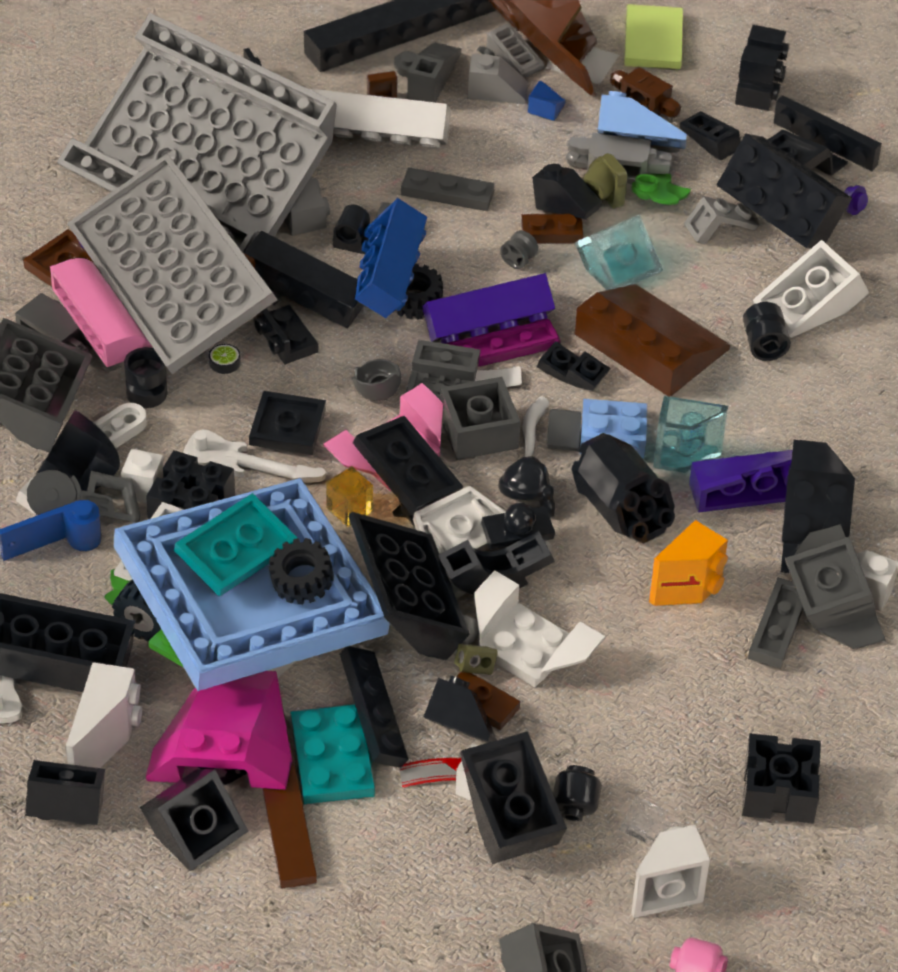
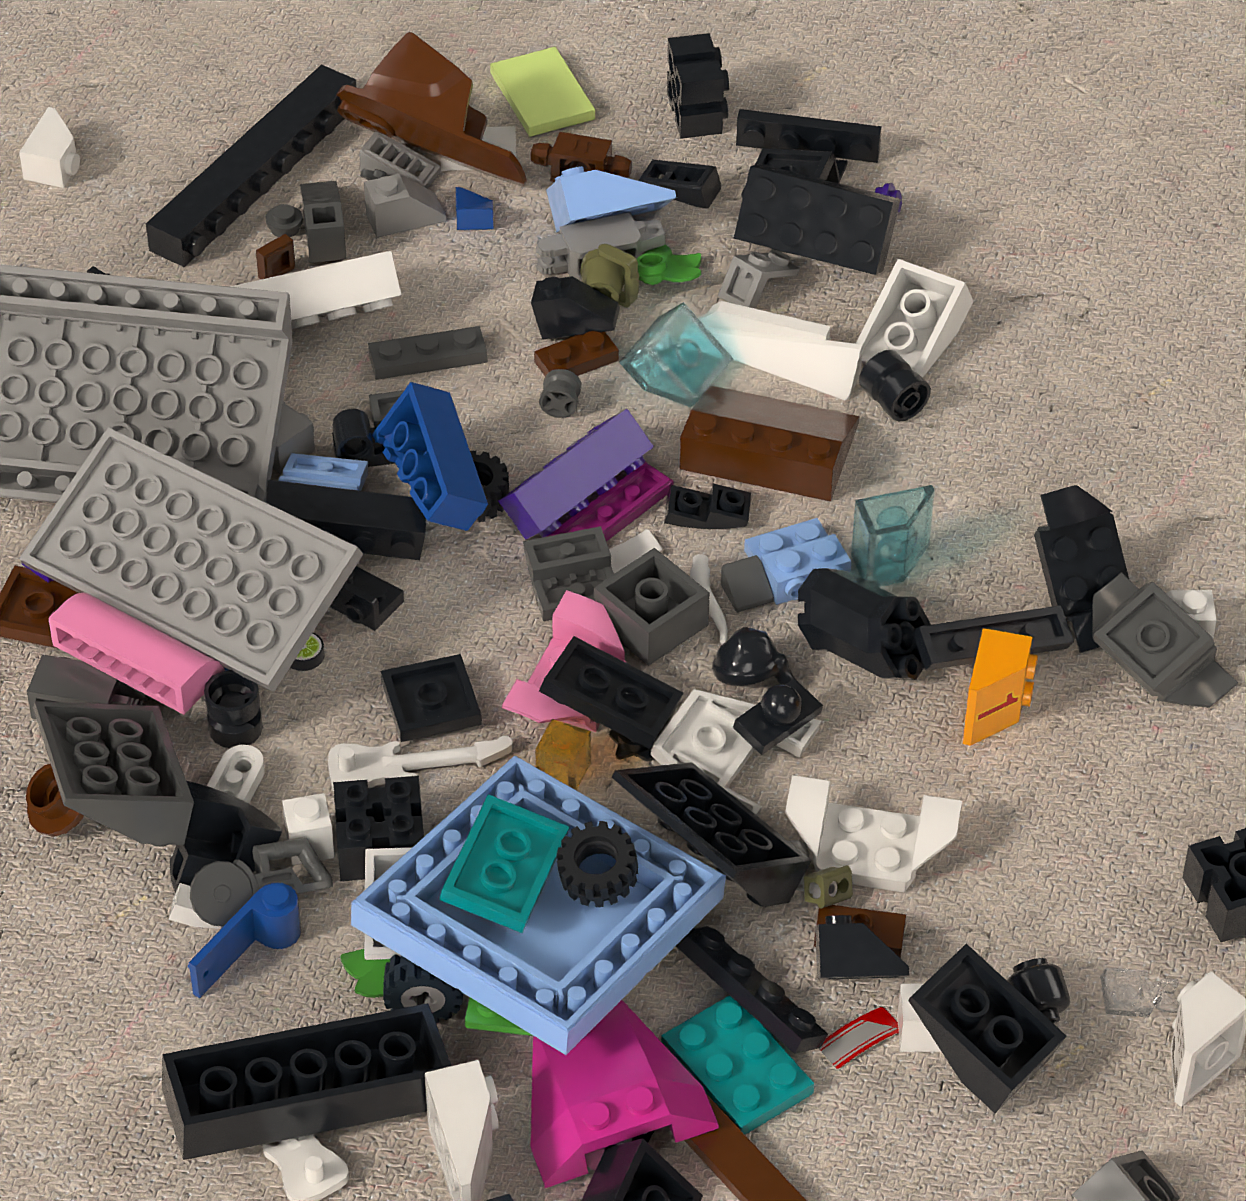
camera: 25 degrees left, 0 degrees up
dark grey hair [352,359,401,401] -> none
black arch [438,531,555,595] -> none
dark purple wedge [689,450,792,513] -> none
dark grey plate [748,577,803,669] -> none
none -> light blue plate [279,453,368,491]
none -> white wedge [682,301,863,400]
none -> black plate [913,605,1074,671]

